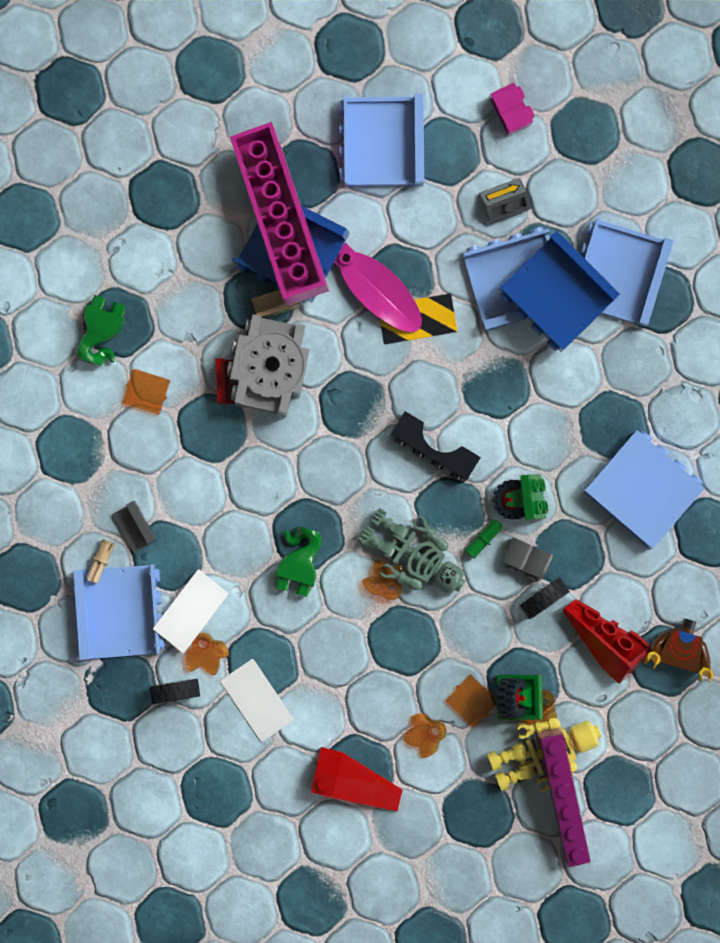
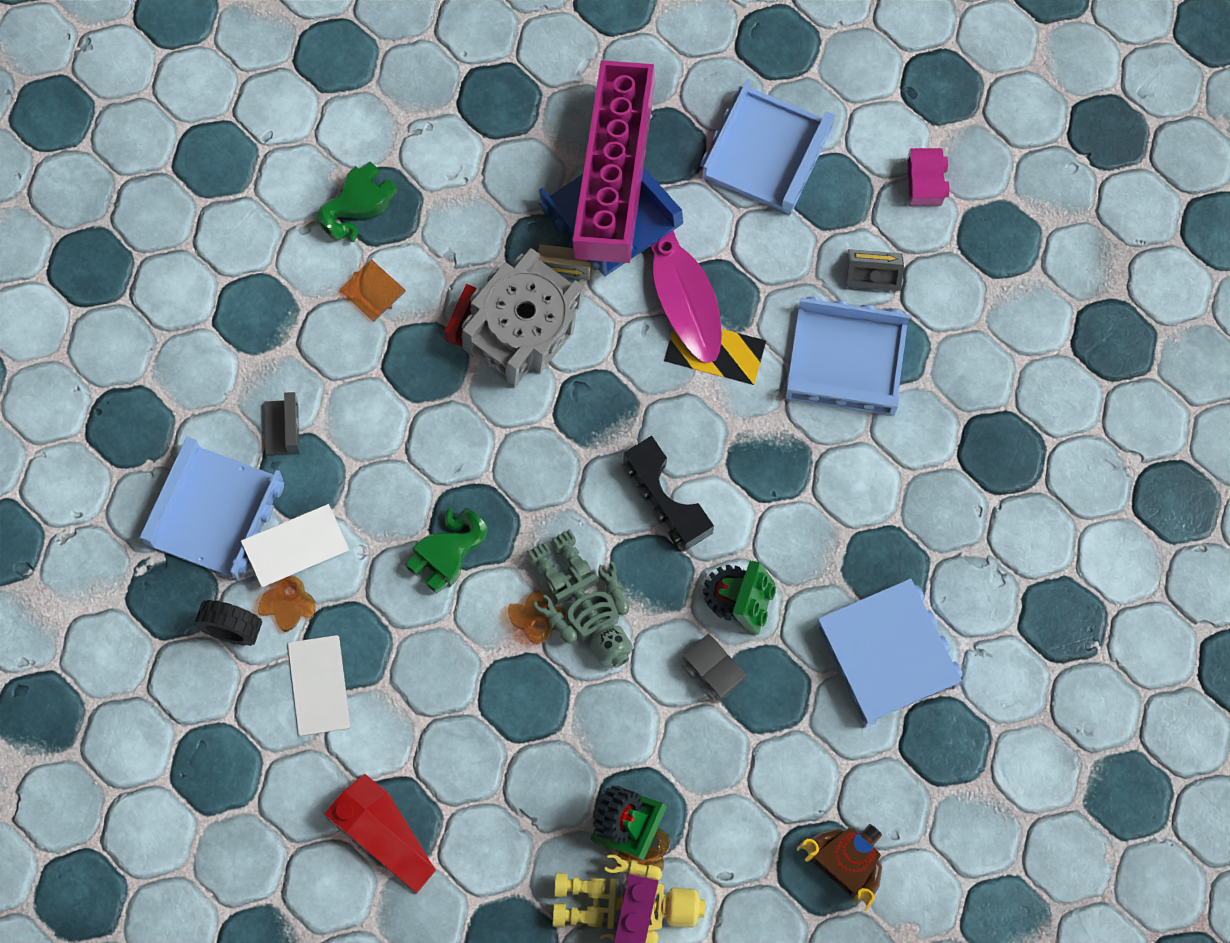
camera: 20 degrees right, 15 degrees down
tan axle [86,539,115,584] -> none
clear orange plate [404,713,447,758] -> none
clear orange piece [446,674,496,727] -> none
green axle [464,519,503,559] -> none
blue panel [499,231,620,352] -> none
black tyre [519,577,570,620] -> none
red wedge [563,599,651,684] -> none
light blue panel [581,217,674,327] -> none

